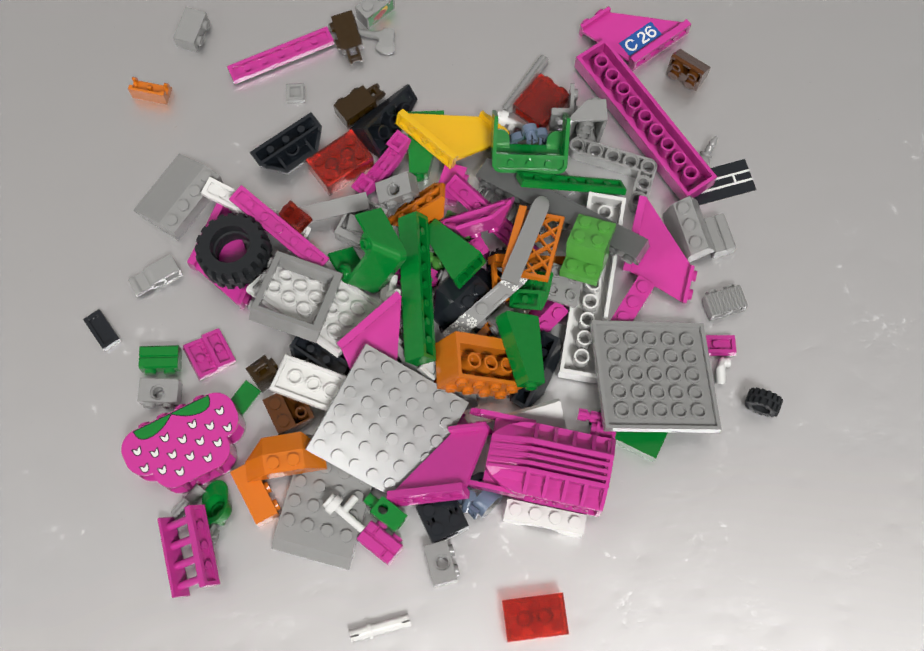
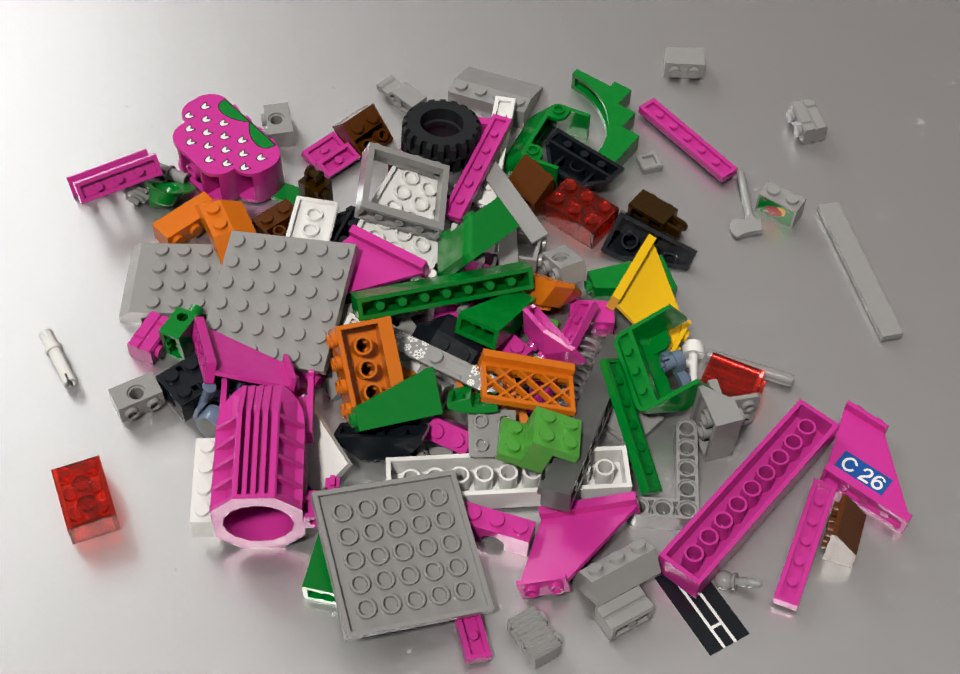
camera: 75 degrees right, 20 degrees down
black tile [83,309,121,351] -> none
orange hinge [128,77,172,105] -> none
green brick [138,345,182,376] -> none
clear red bracket [278,200,313,234] -> none
white piece [322,493,365,532] -> none
dark brown brick [330,10,364,65] -> none
dark pink slope [351,129,411,196] -> none
light grey piece [501,196,549,286] -> none
white arm [715,357,731,384] -> none
none -> reddish brown slope [332,103,394,160]
none -> green windscreen [503,104,591,192]
none -> reddish brown slope [508,154,554,217]
none -> green arch [571,69,639,166]
none -> dark pink plate [772,478,837,611]

